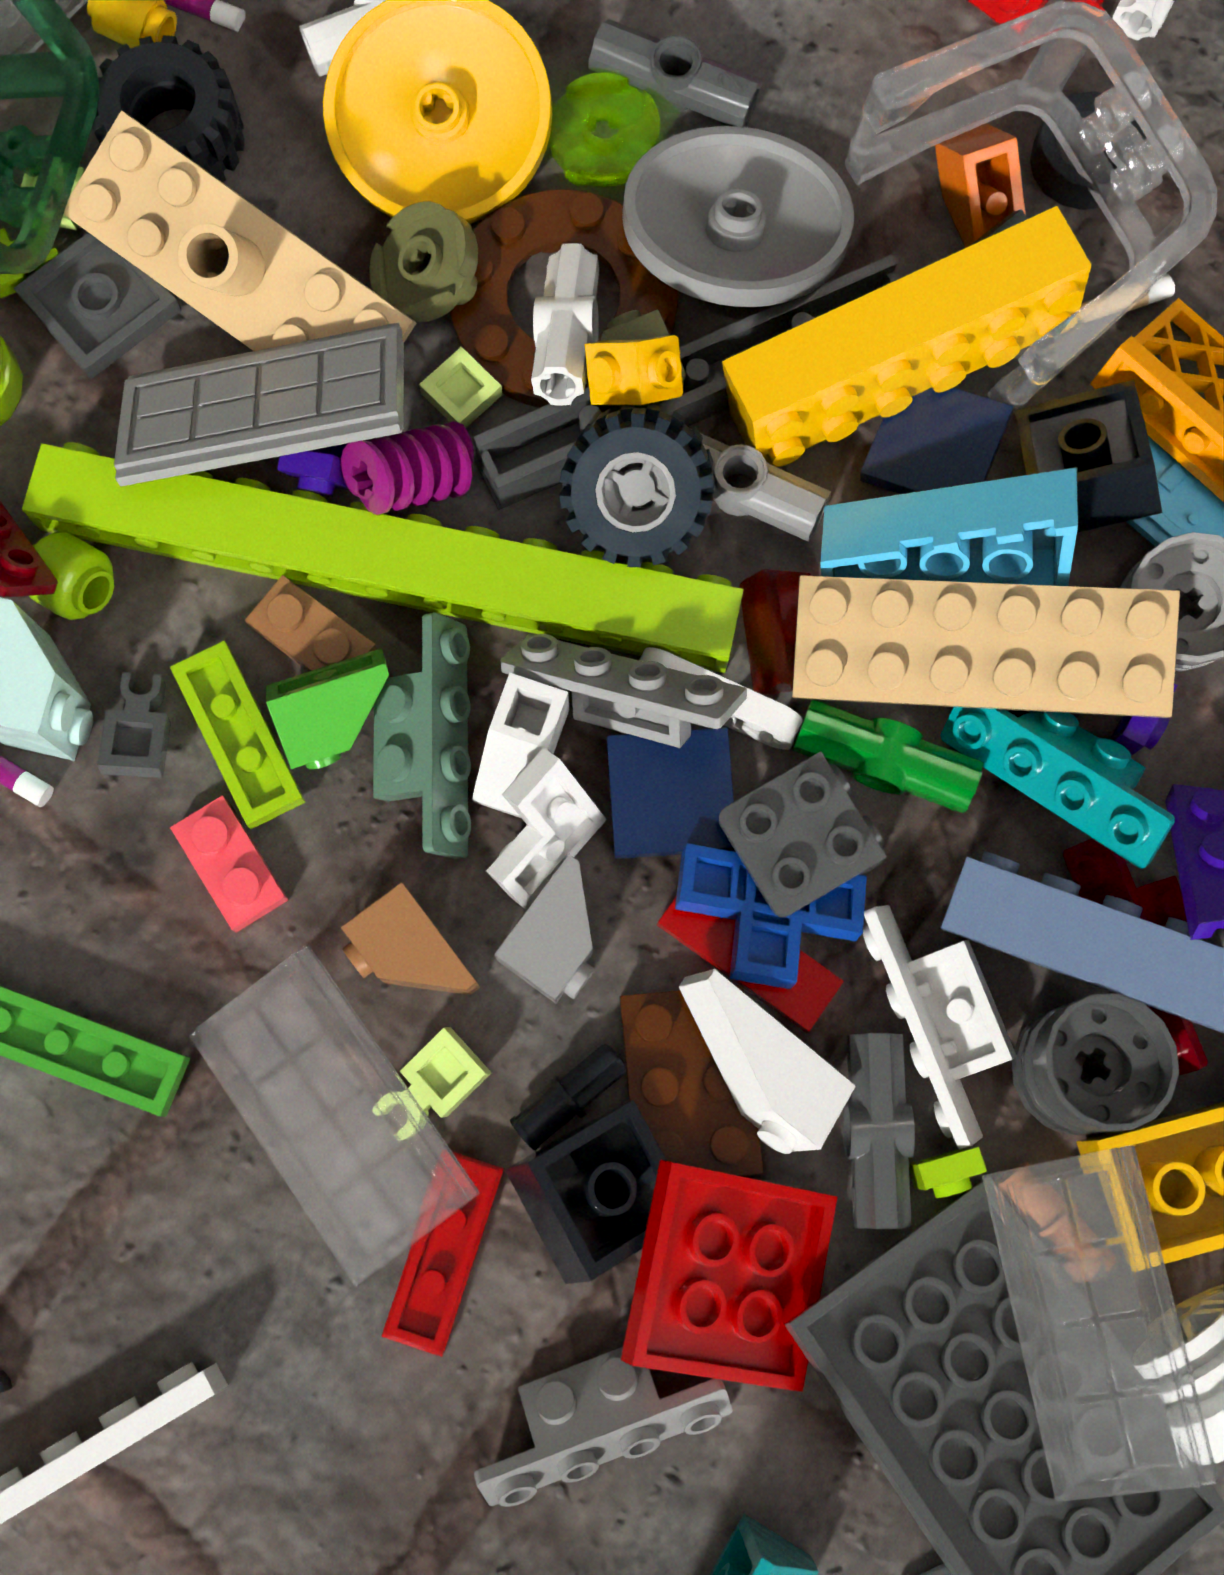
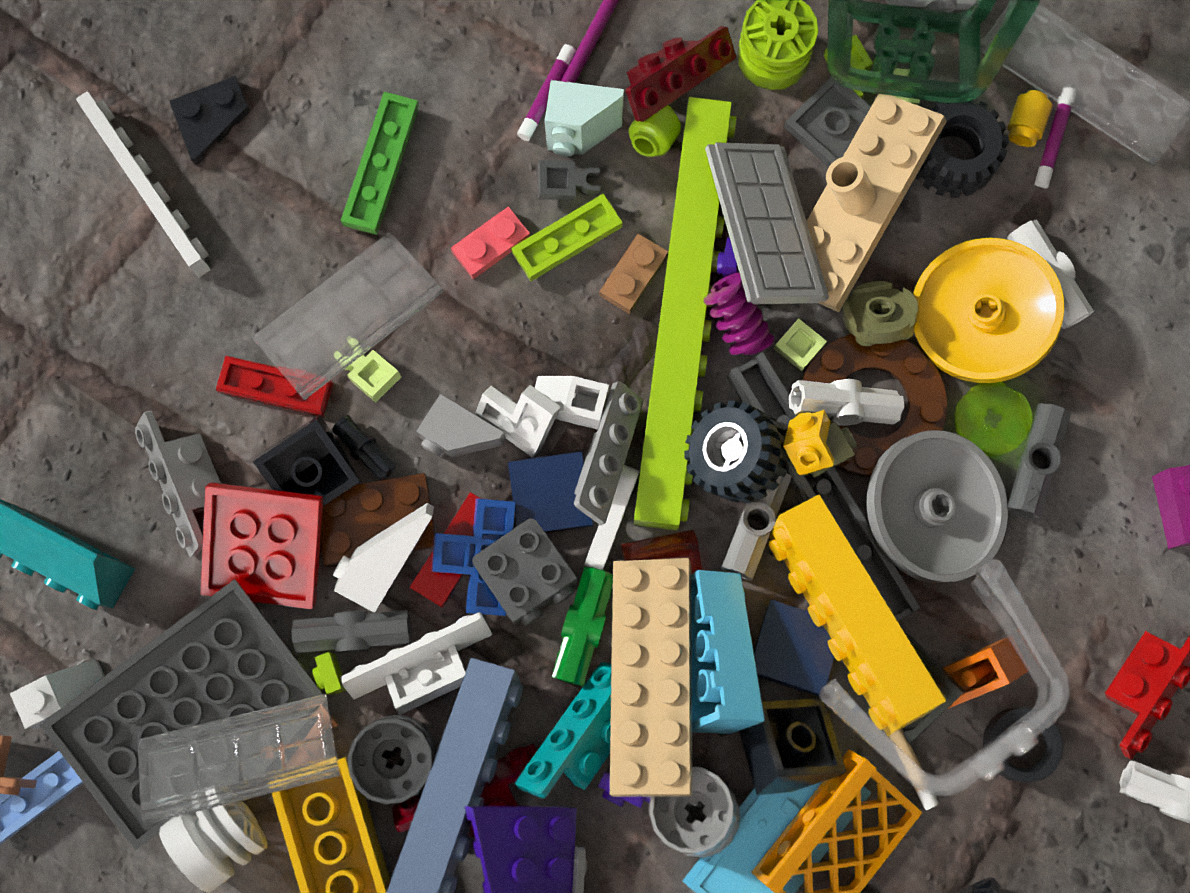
camera: 90 degrees right, 0 degrees up
slope [266,648,389,769] -> none
medium nougat slope [341,882,481,995] -> none
sand green bracket [373,612,471,859] -> none

